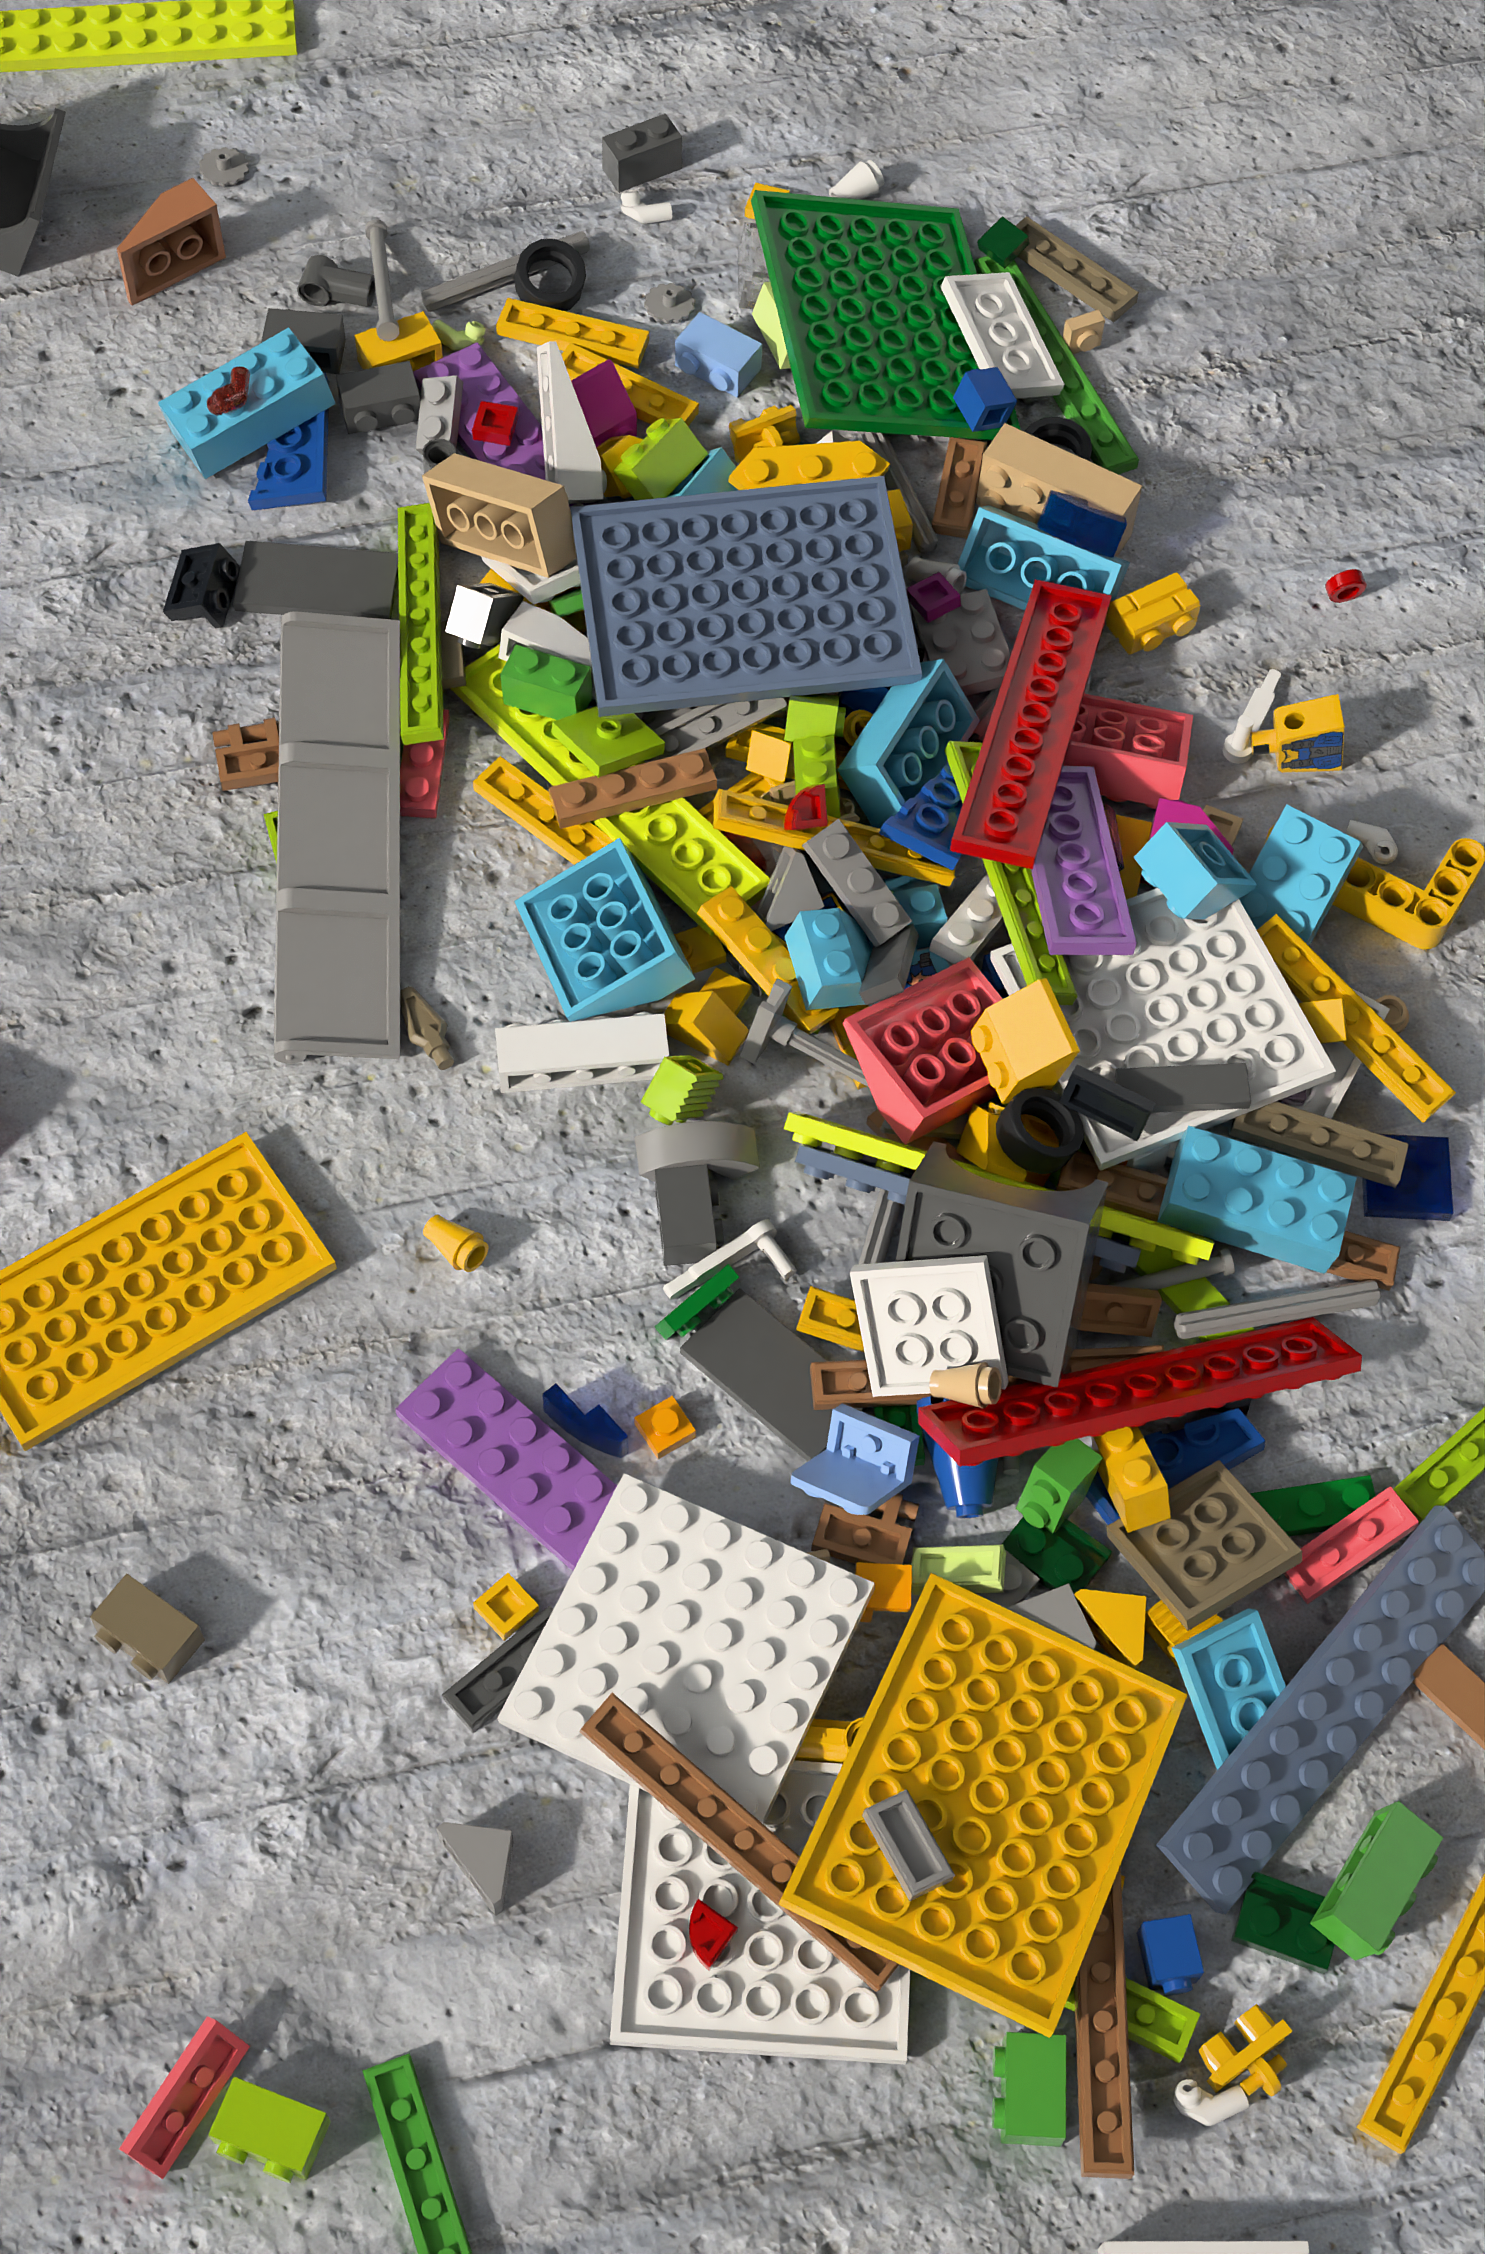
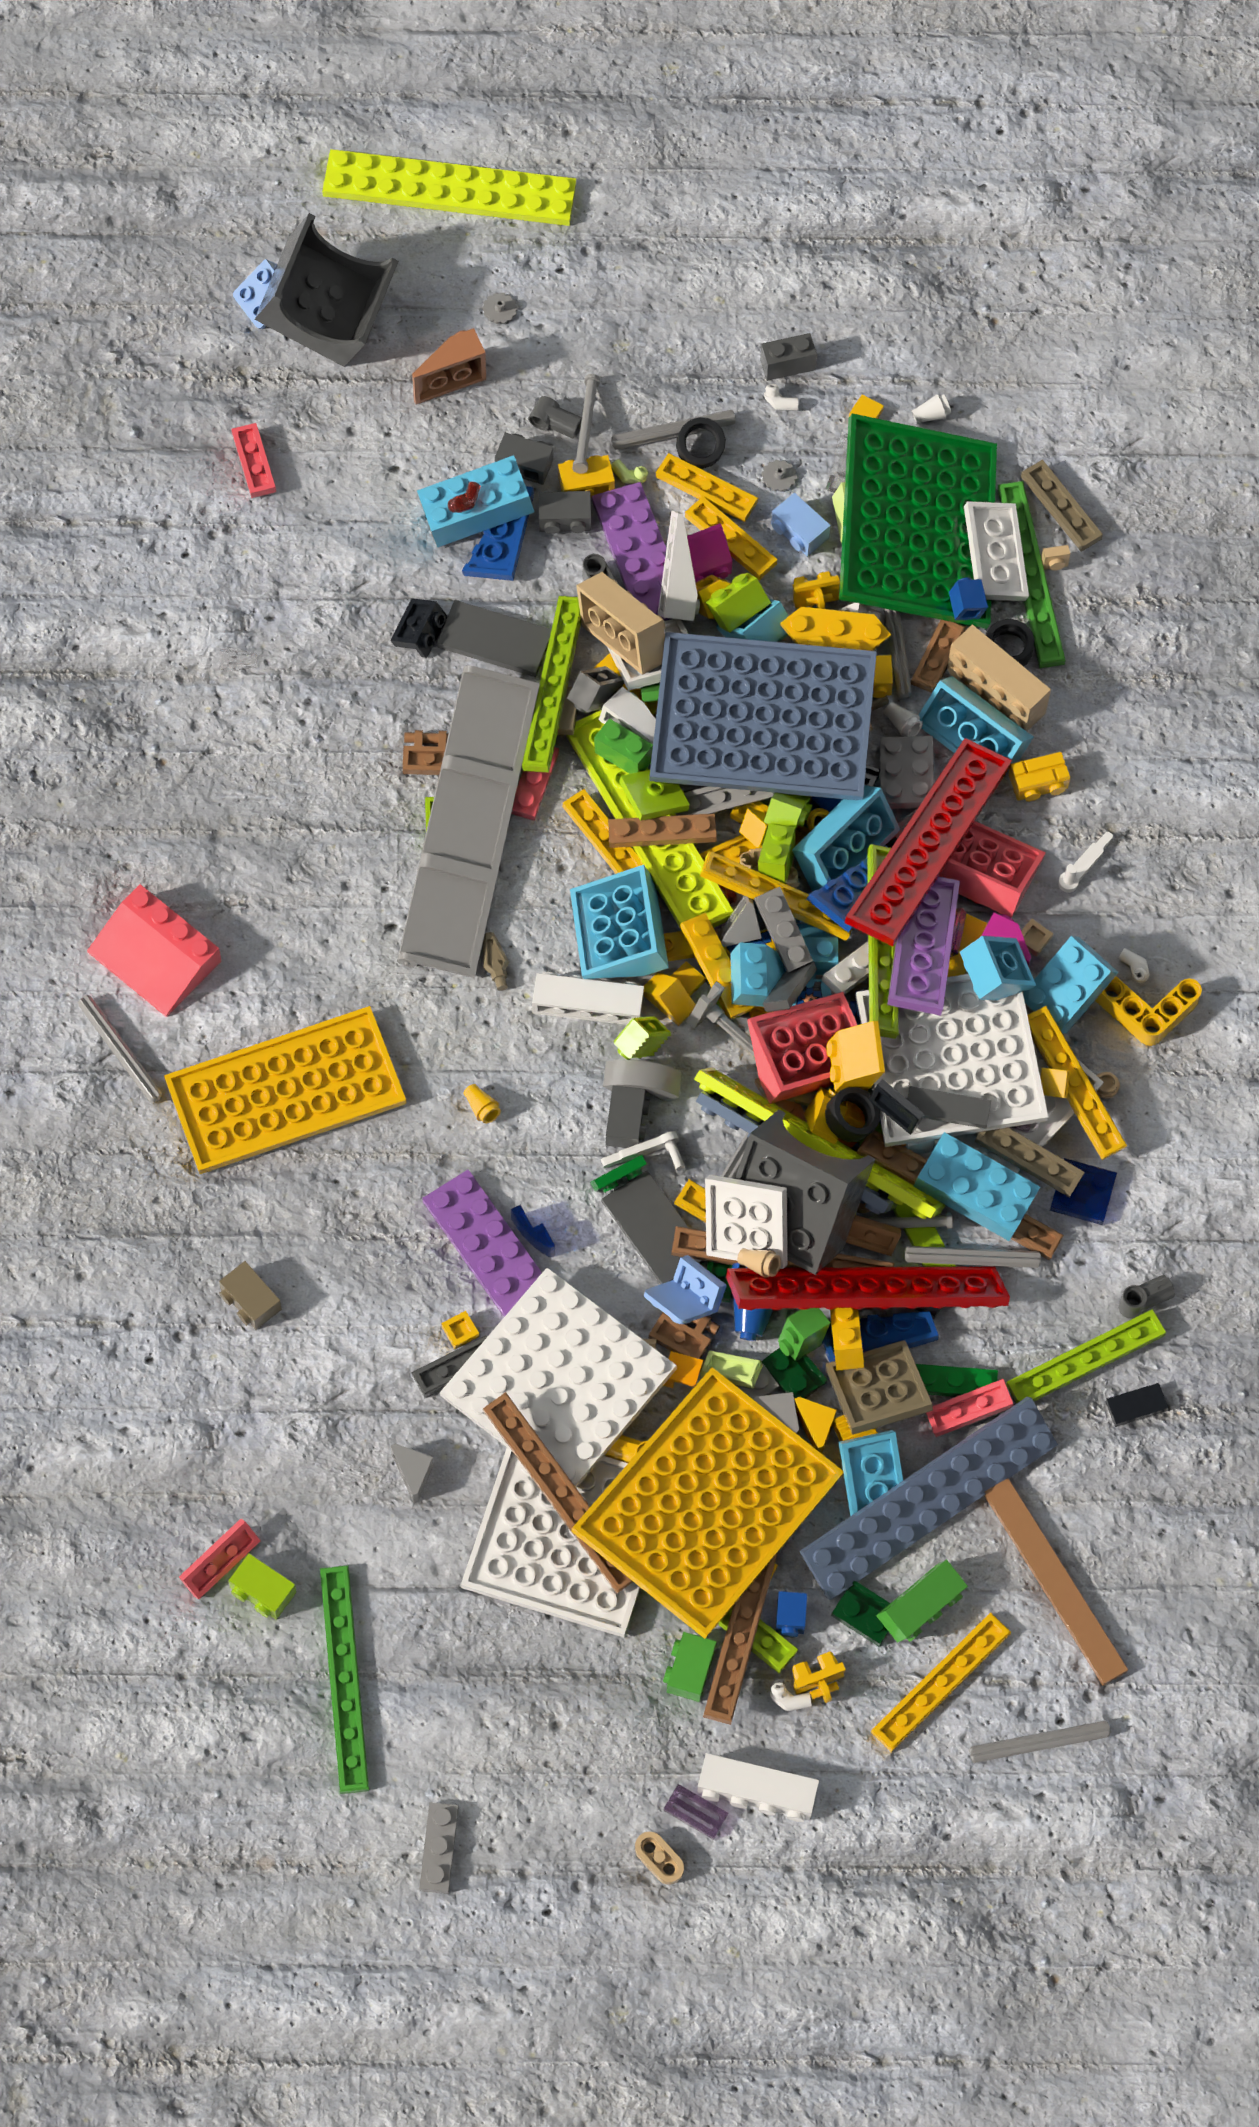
camera: 15 degrees right, 5 degrees up
light grey plate [415,375,463,455] -> none
red tile [472,401,518,446] -> none
light orange plate [634,1396,696,1459] -> none
red tile [689,1899,738,1971] -> none
red tile [784,784,828,830] -> none
light grey tile [862,1789,955,1901] -> none
magenta plate [906,572,961,623] -> none
dark green tile [977,216,1030,269] -> none
clear blue slope [1037,490,1127,558] -> none
yellow torso [1250,694,1345,773] -> none
red tile [1325,569,1367,603] -> none

